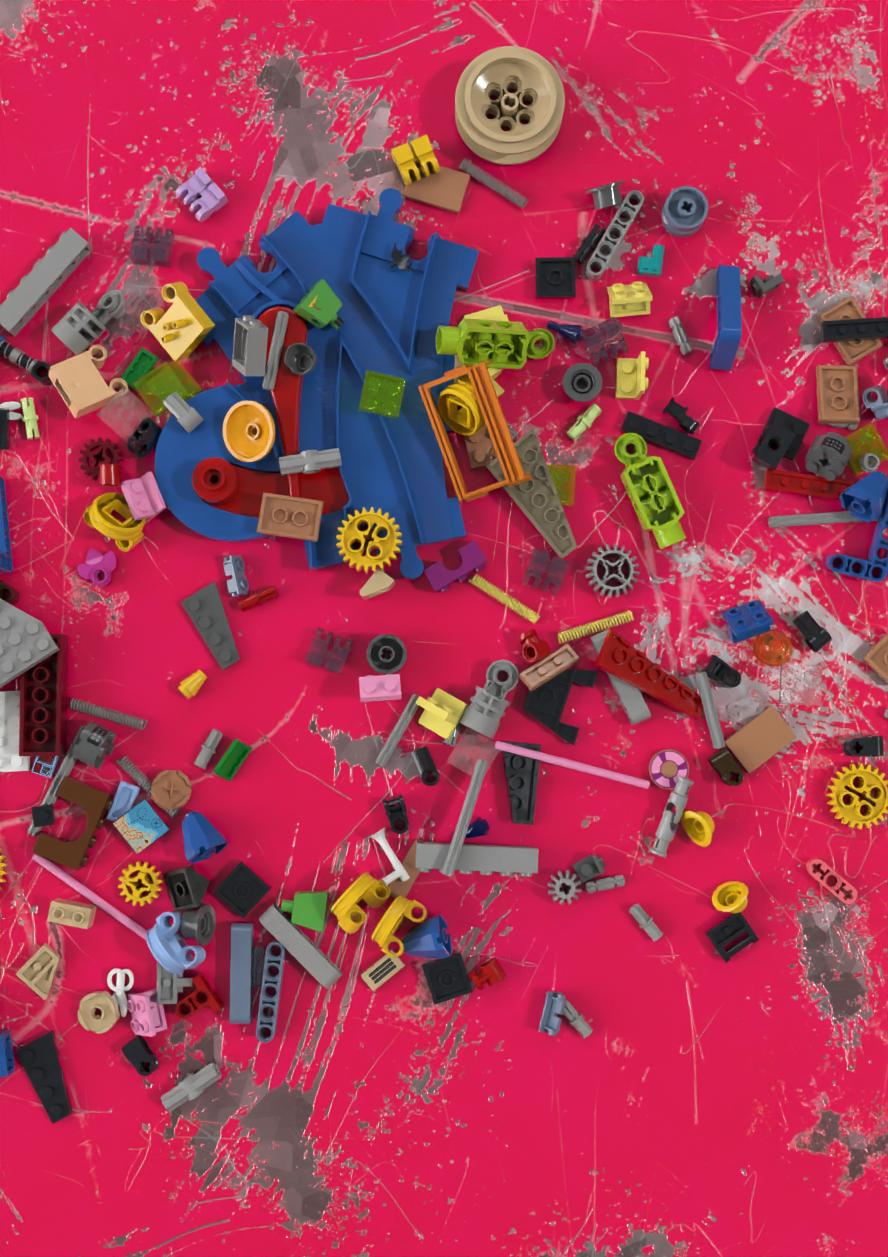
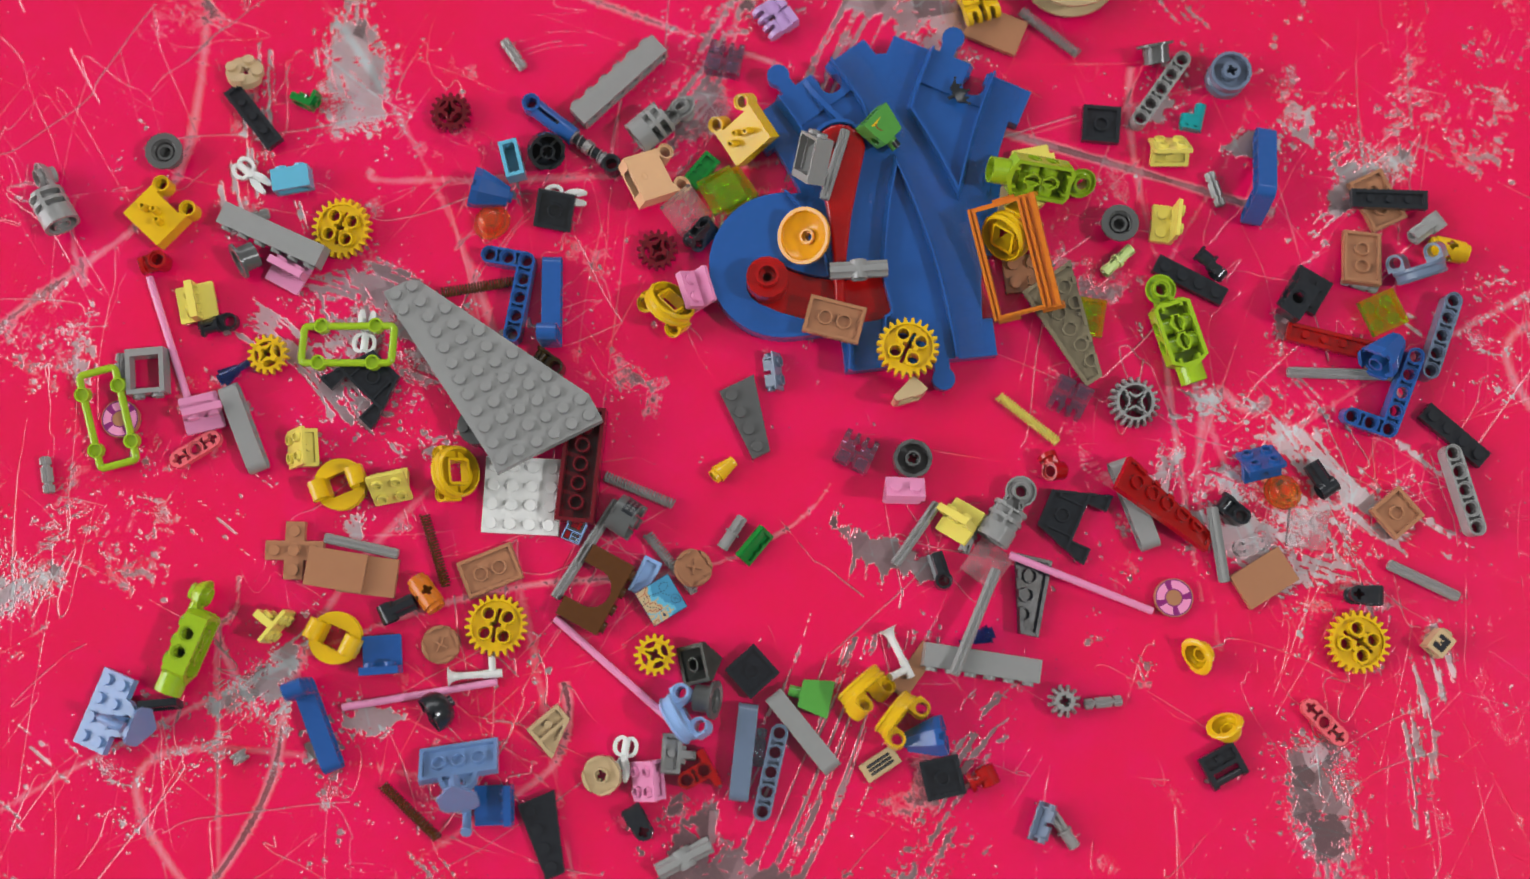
camera: 10 degrees right, 5 degrees down
yellowish green pin [20,397,40,439] -> none
black plate [31,804,56,827] -> none
tan brick [47,898,97,929] -> none
dark pink plate [77,548,117,586] -> none
red piece [99,464,123,487] -> none
light grey piece [163,392,204,433] -> none
blue cone [182,811,229,864] -> none
red axle [238,586,278,612] -> none
dark grey hair [284,343,317,376] -> none
clear neon green plate [358,370,406,419] -> none
black piece [383,794,409,834] -> none
magenta arch [423,541,487,593] -> none
nougat tile [519,644,580,692] -> none
clear blue cone [547,321,584,344] -> none
light yellow piece [558,611,634,644] -> none
black pin [572,224,605,264] -> none
dark grey bracket [572,853,605,883] -> none
legs [579,317,628,368] -> none
light grey axle [629,904,663,942] -> none
light grey piece [650,775,694,857] -> none
dark brown piece [708,747,744,786] -> none
dark grey bracket [750,274,784,298] -> none
dark grey brick [805,432,852,481] -> none
light grey plate [860,453,880,473] -> none

